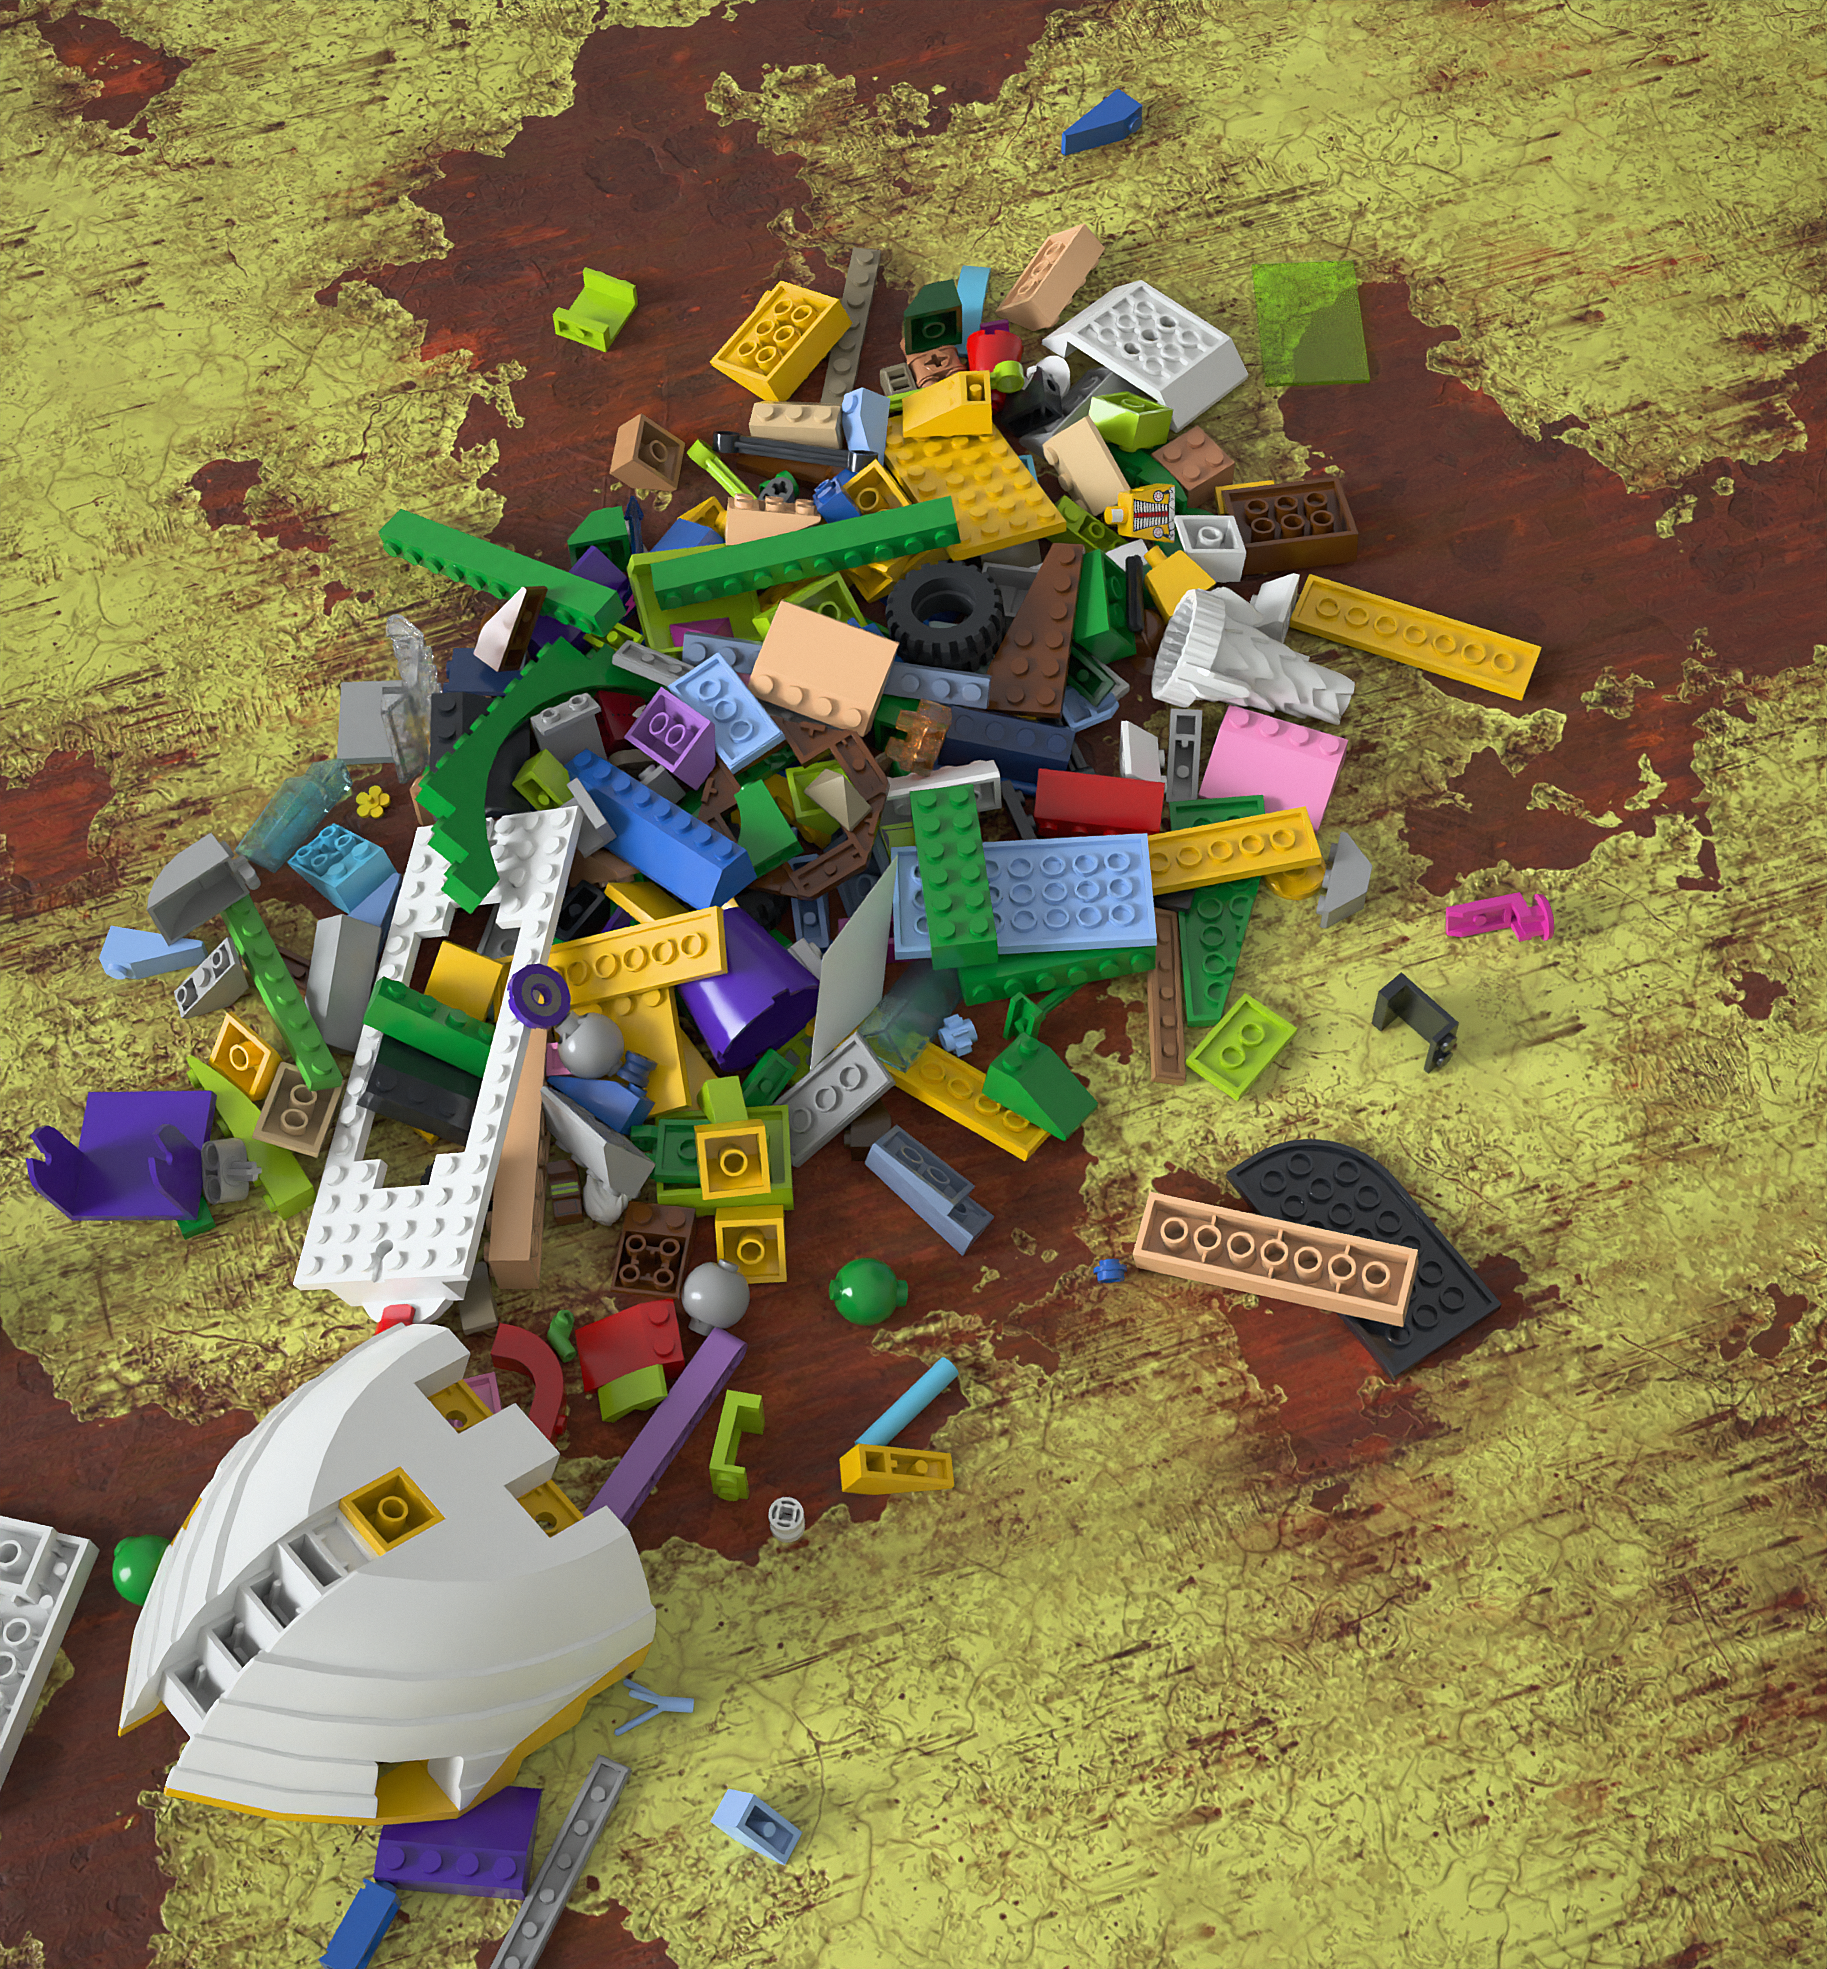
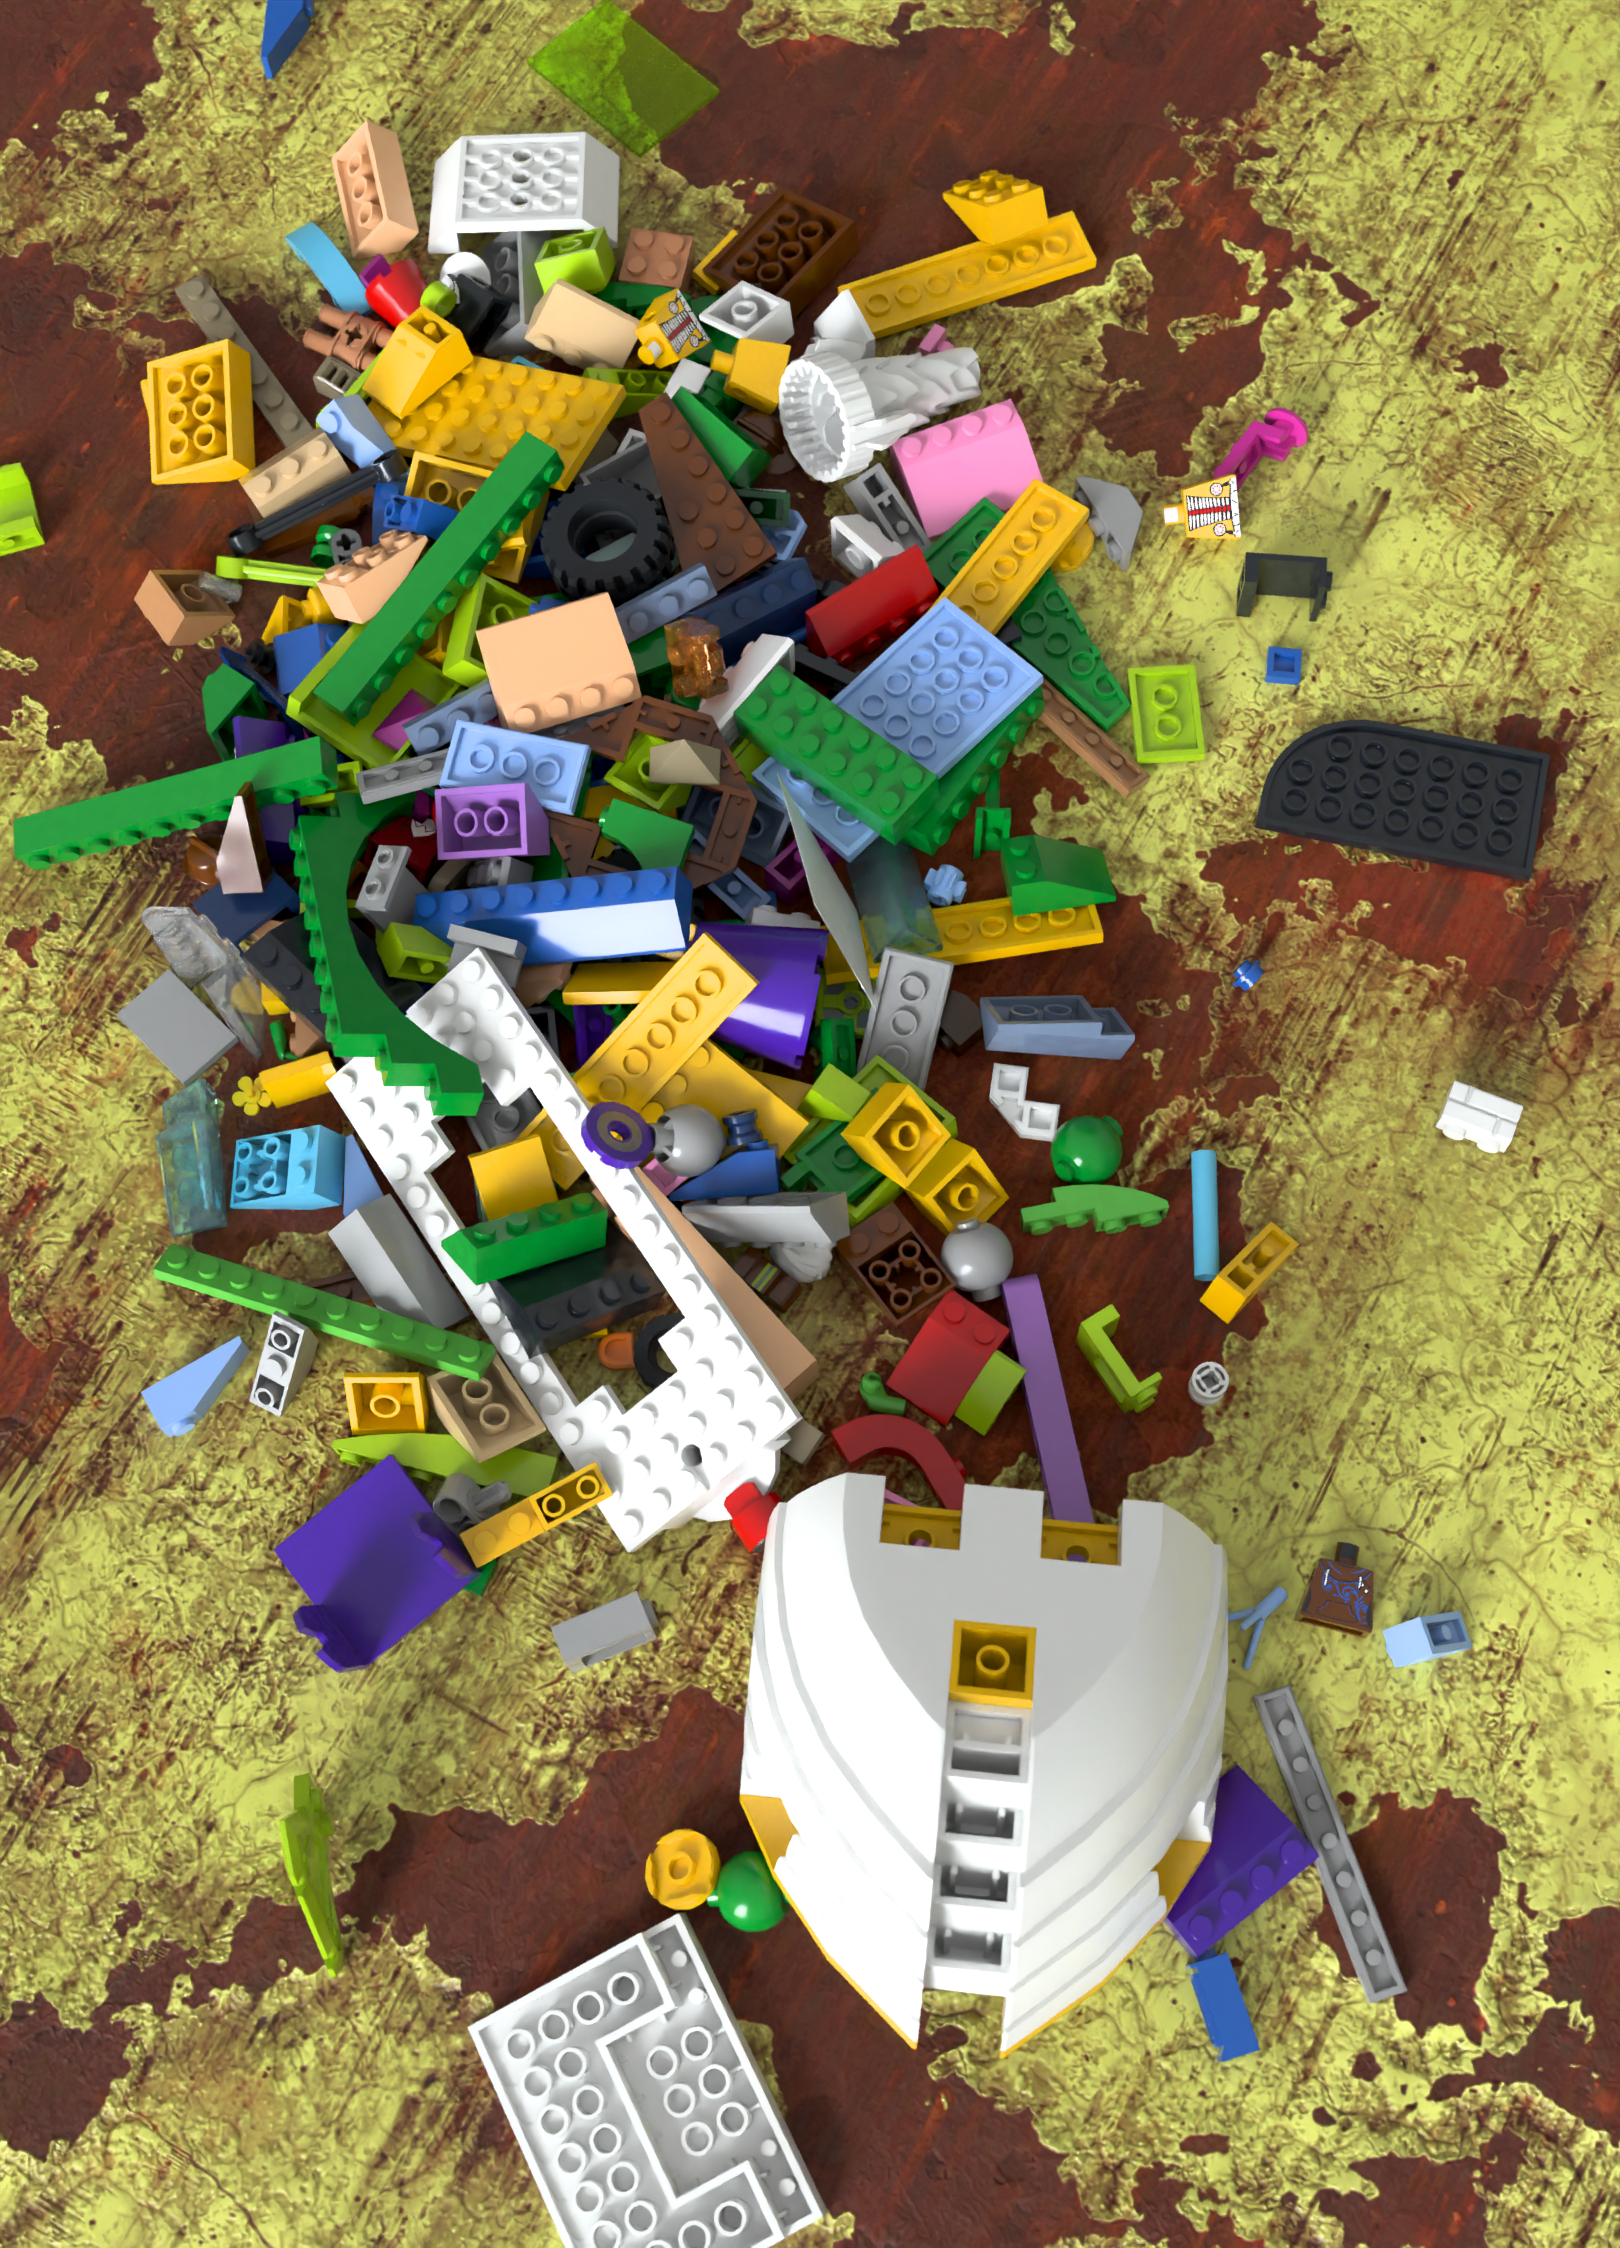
camera: 40 degrees left, 10 degrees up
light grey piece [147,833,261,946] -> none
dark green slope [904,279,962,355] -> none
black axle [1125,555,1144,633] -> none
light nougat brick [1133,1192,1418,1327] -> none
none -> clear pin [197,570,243,604]
none -> black wheel [243,638,276,675]
none -> yellow tile [259,1051,338,1109]
none -> yellow slope [459,1462,613,1568]
none -> light grey window [551,1591,660,1674]
none -> orange tile [598,1331,636,1371]
none -> yellow tile [645,1829,720,1910]
none -> bright pink tile [918,324,955,357]
none -> yellow slope [942,170,1049,245]
none -> white tile [989,1063,1060,1142]
none -> bright green slope [1019,1184,1169,1235]
none -> torso [1163,473,1241,540]
none -> blue tile [1265,646,1302,685]
none -> reddish brown torso [1294,1542,1374,1638]
none -> white brick [1435,1080,1523,1153]

